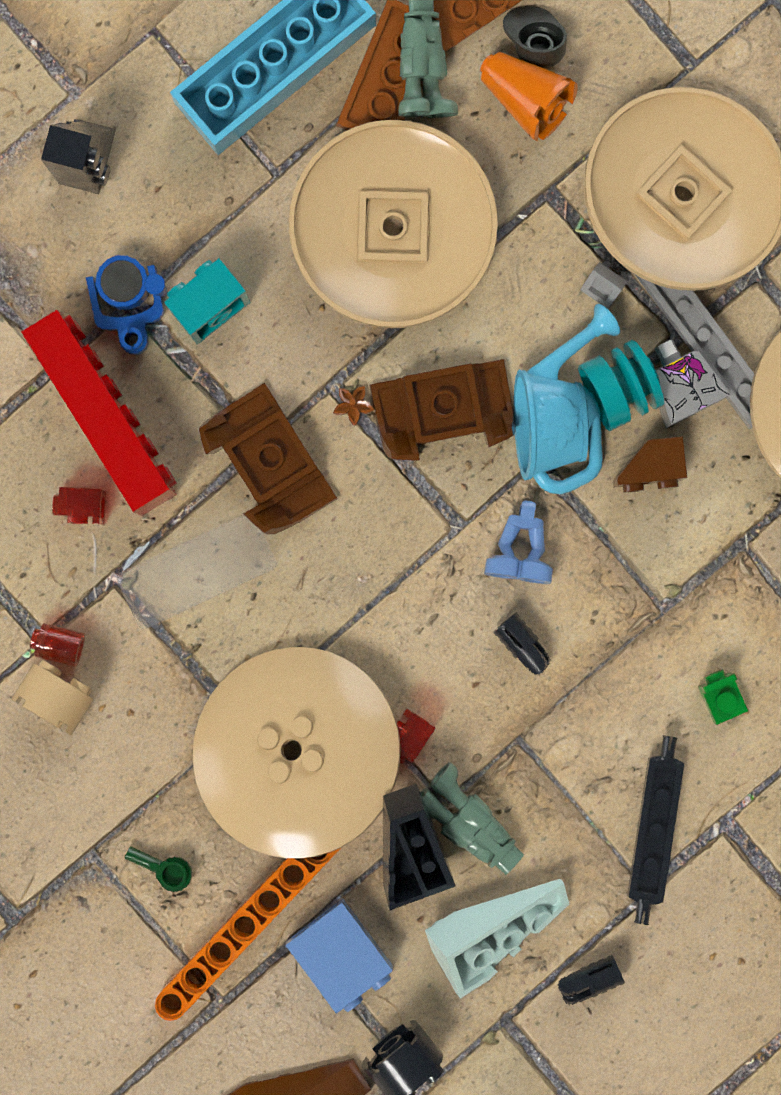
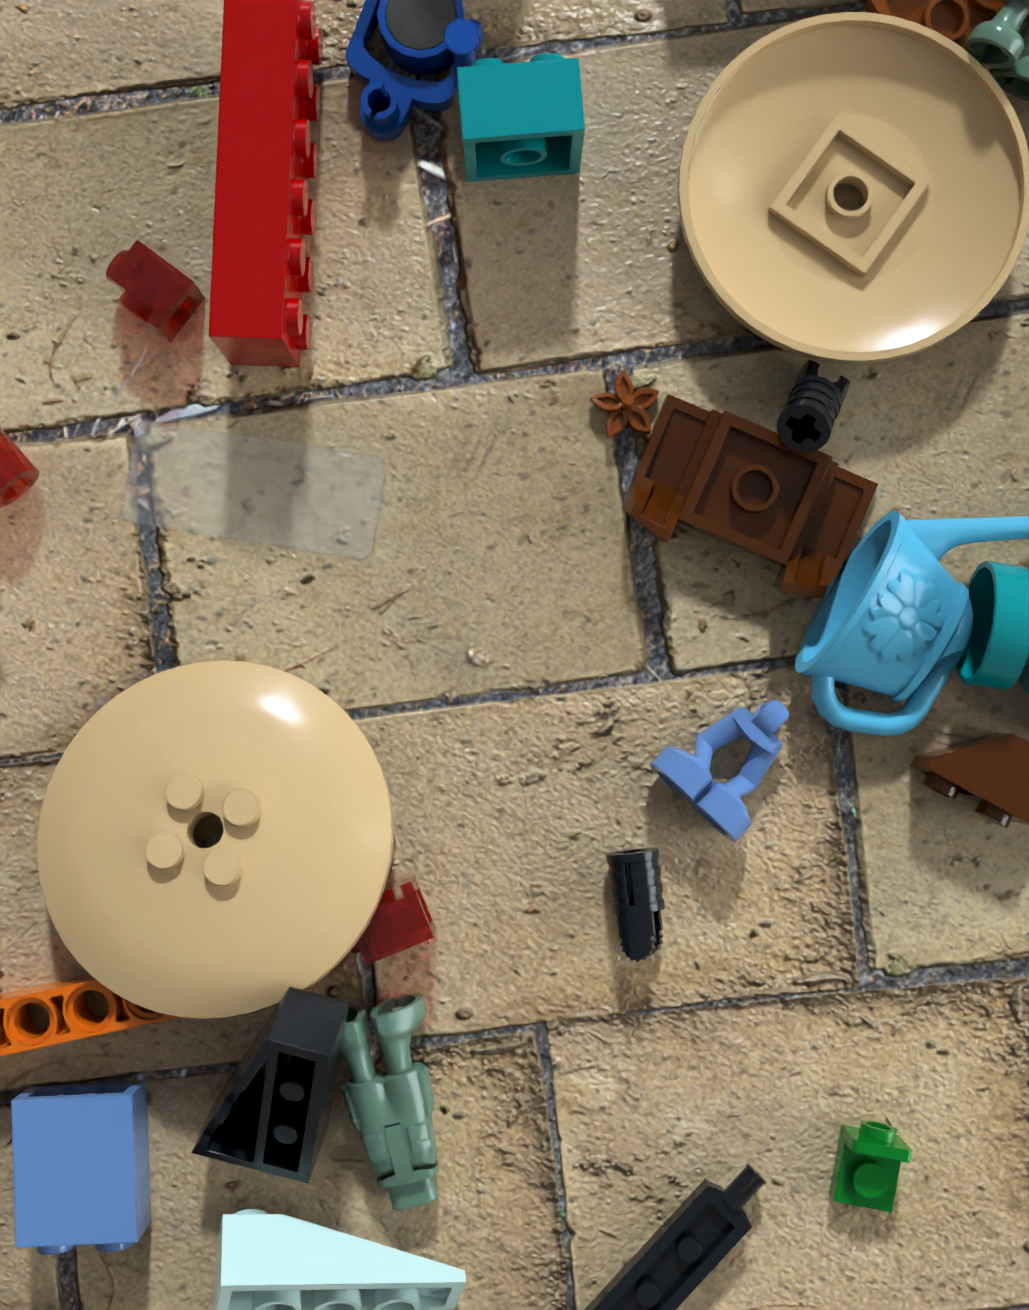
camera: 35 degrees right, 0 degrees up
reddish brown piece [199,383,338,535] -> none
none -> black hinge [777,360,850,452]

